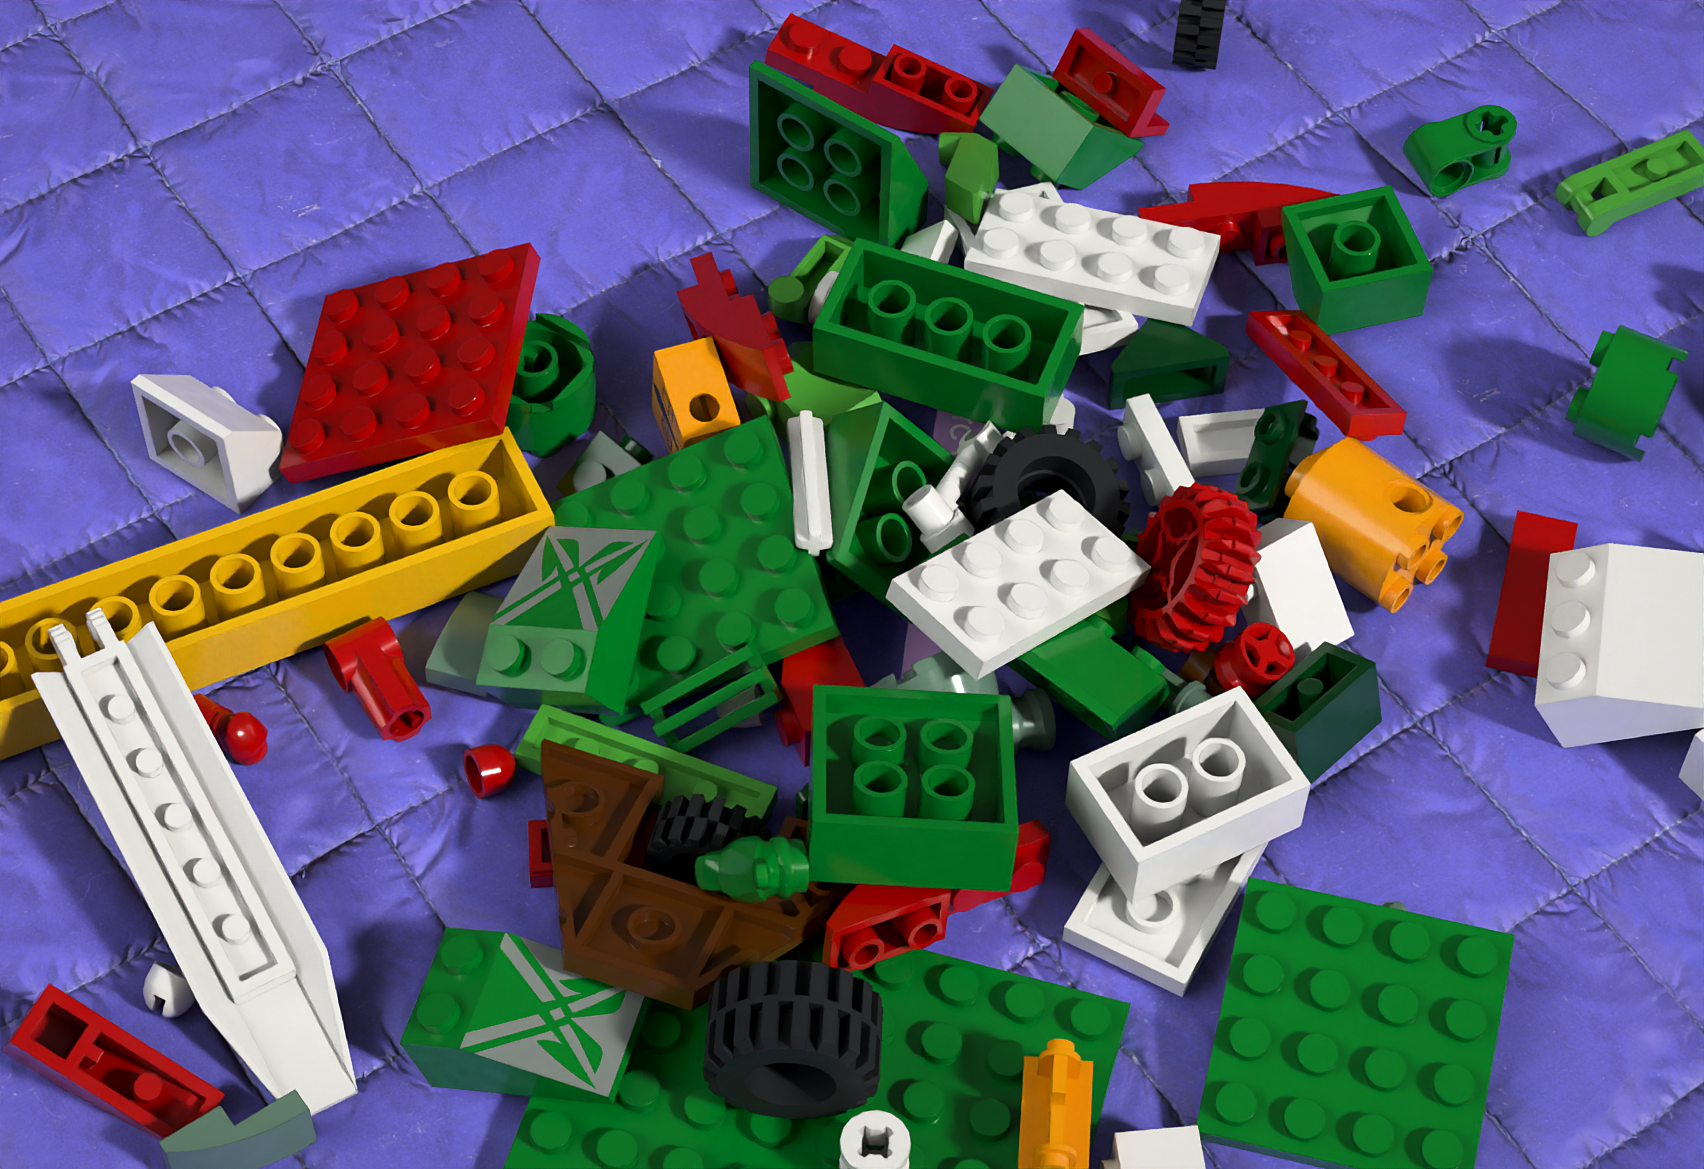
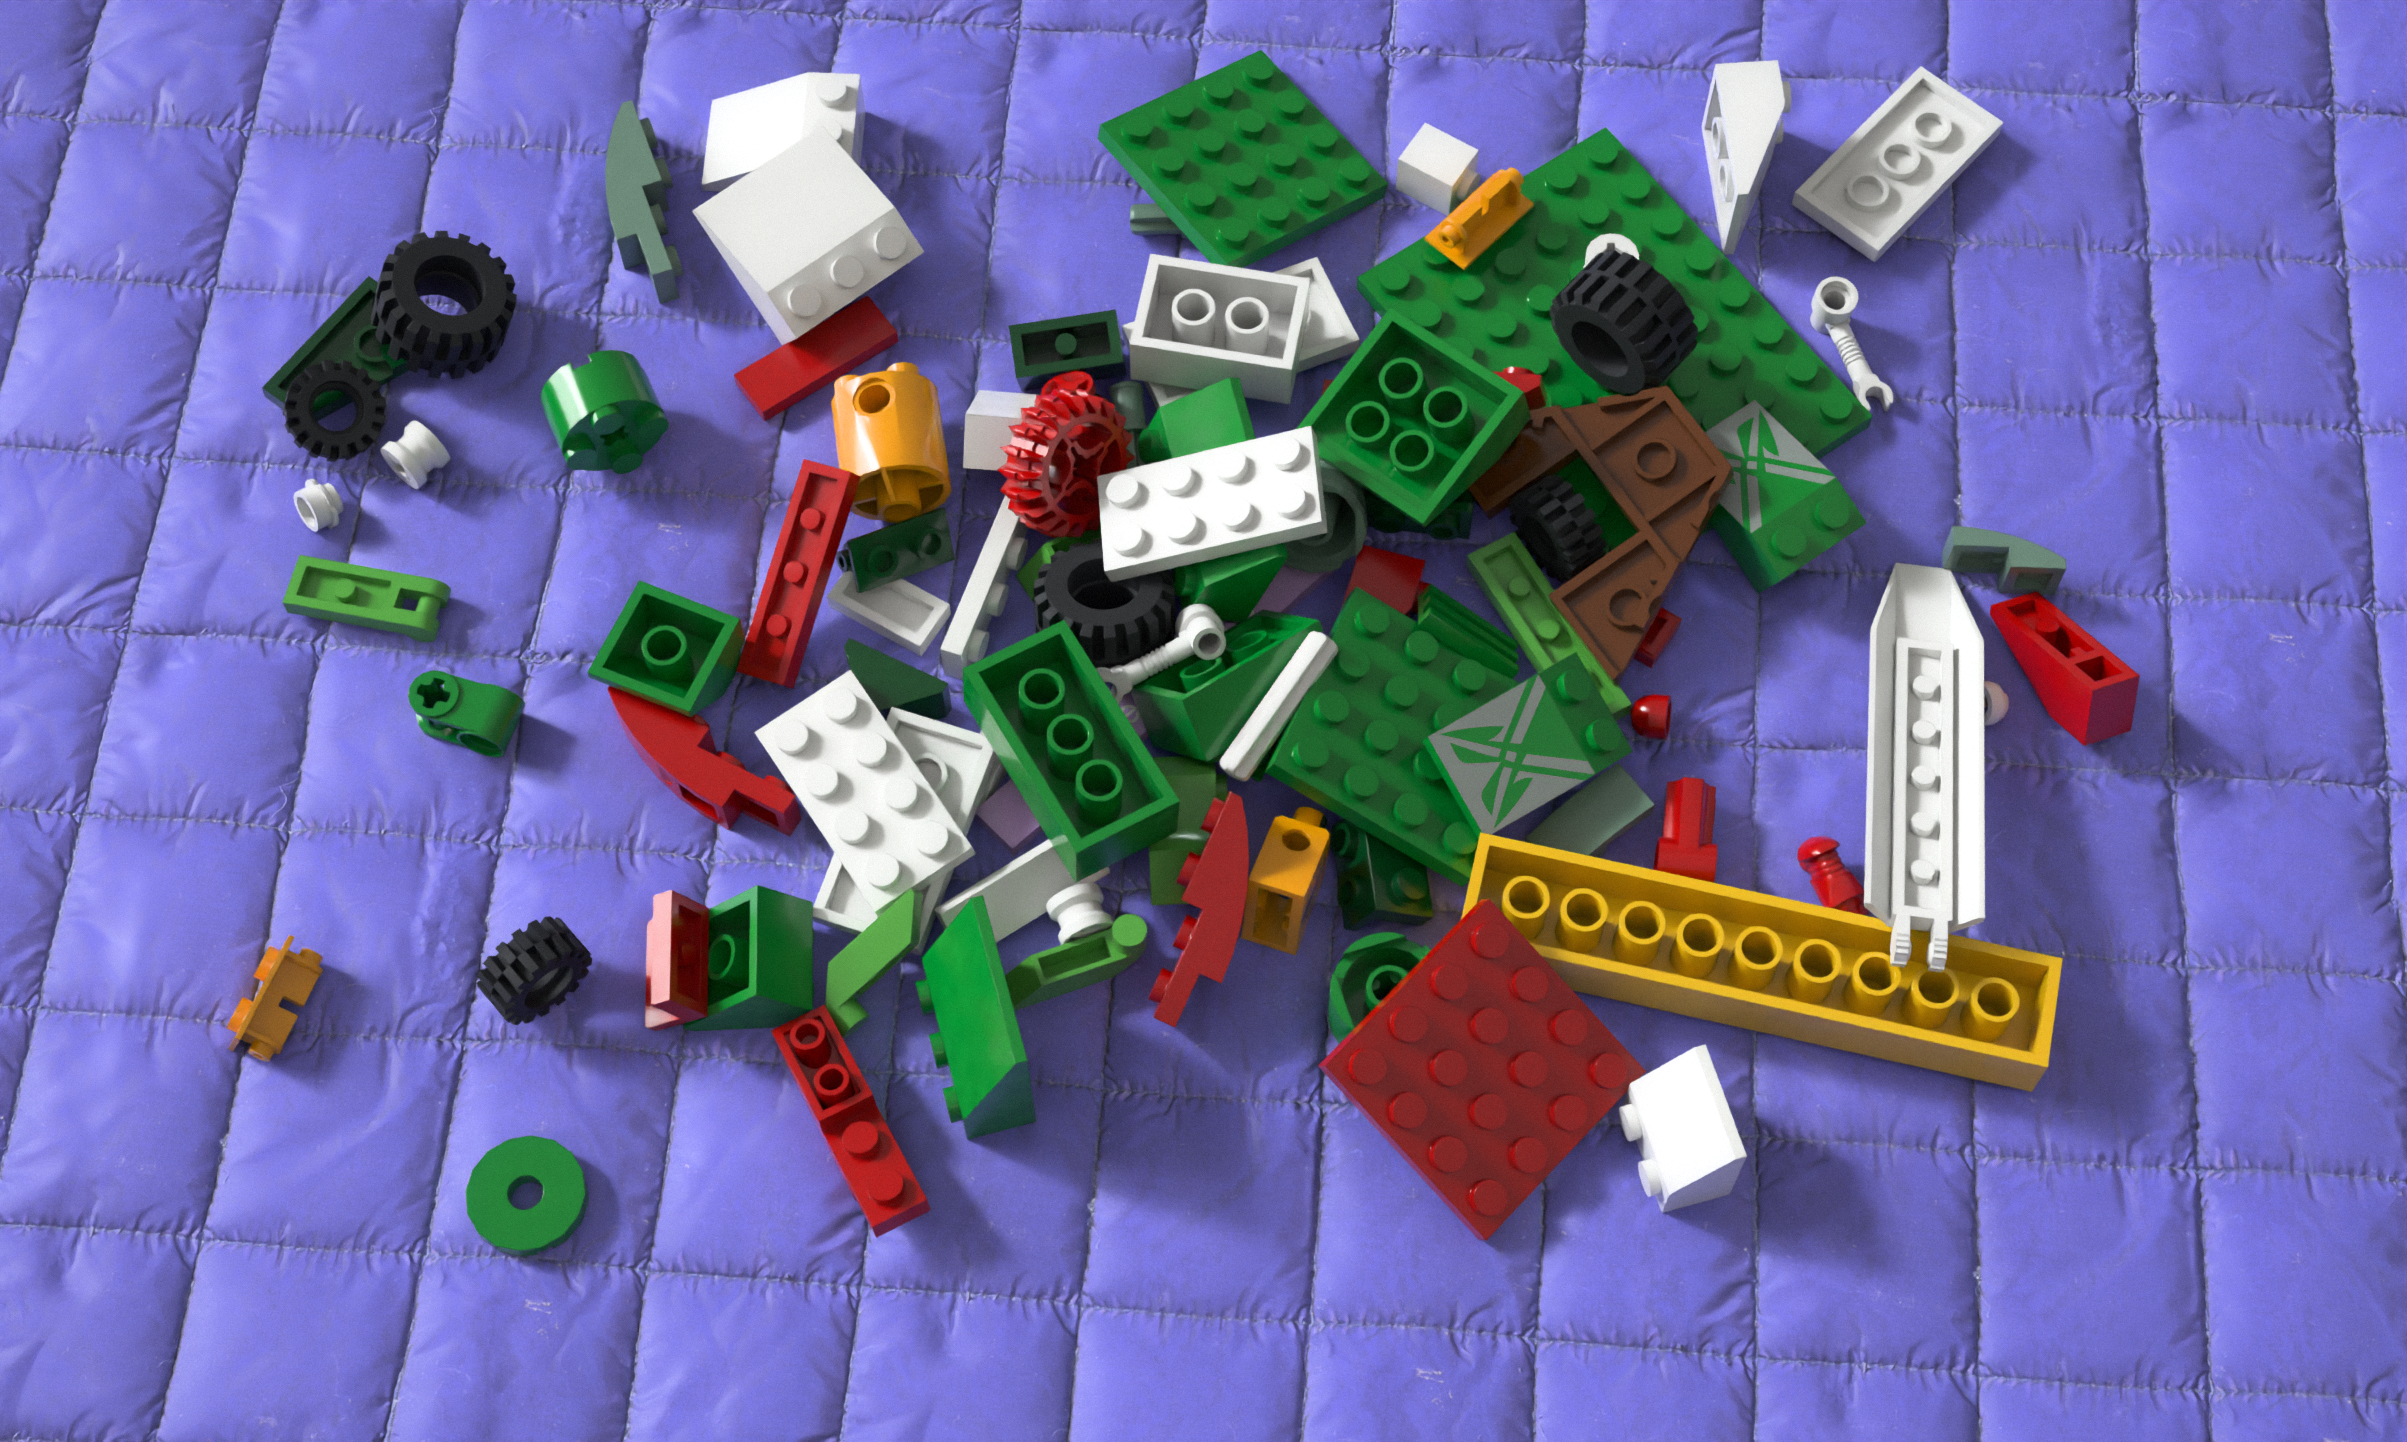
camera: 140 degrees left, 10 degrees up
green animal [695,835,809,904] -> none

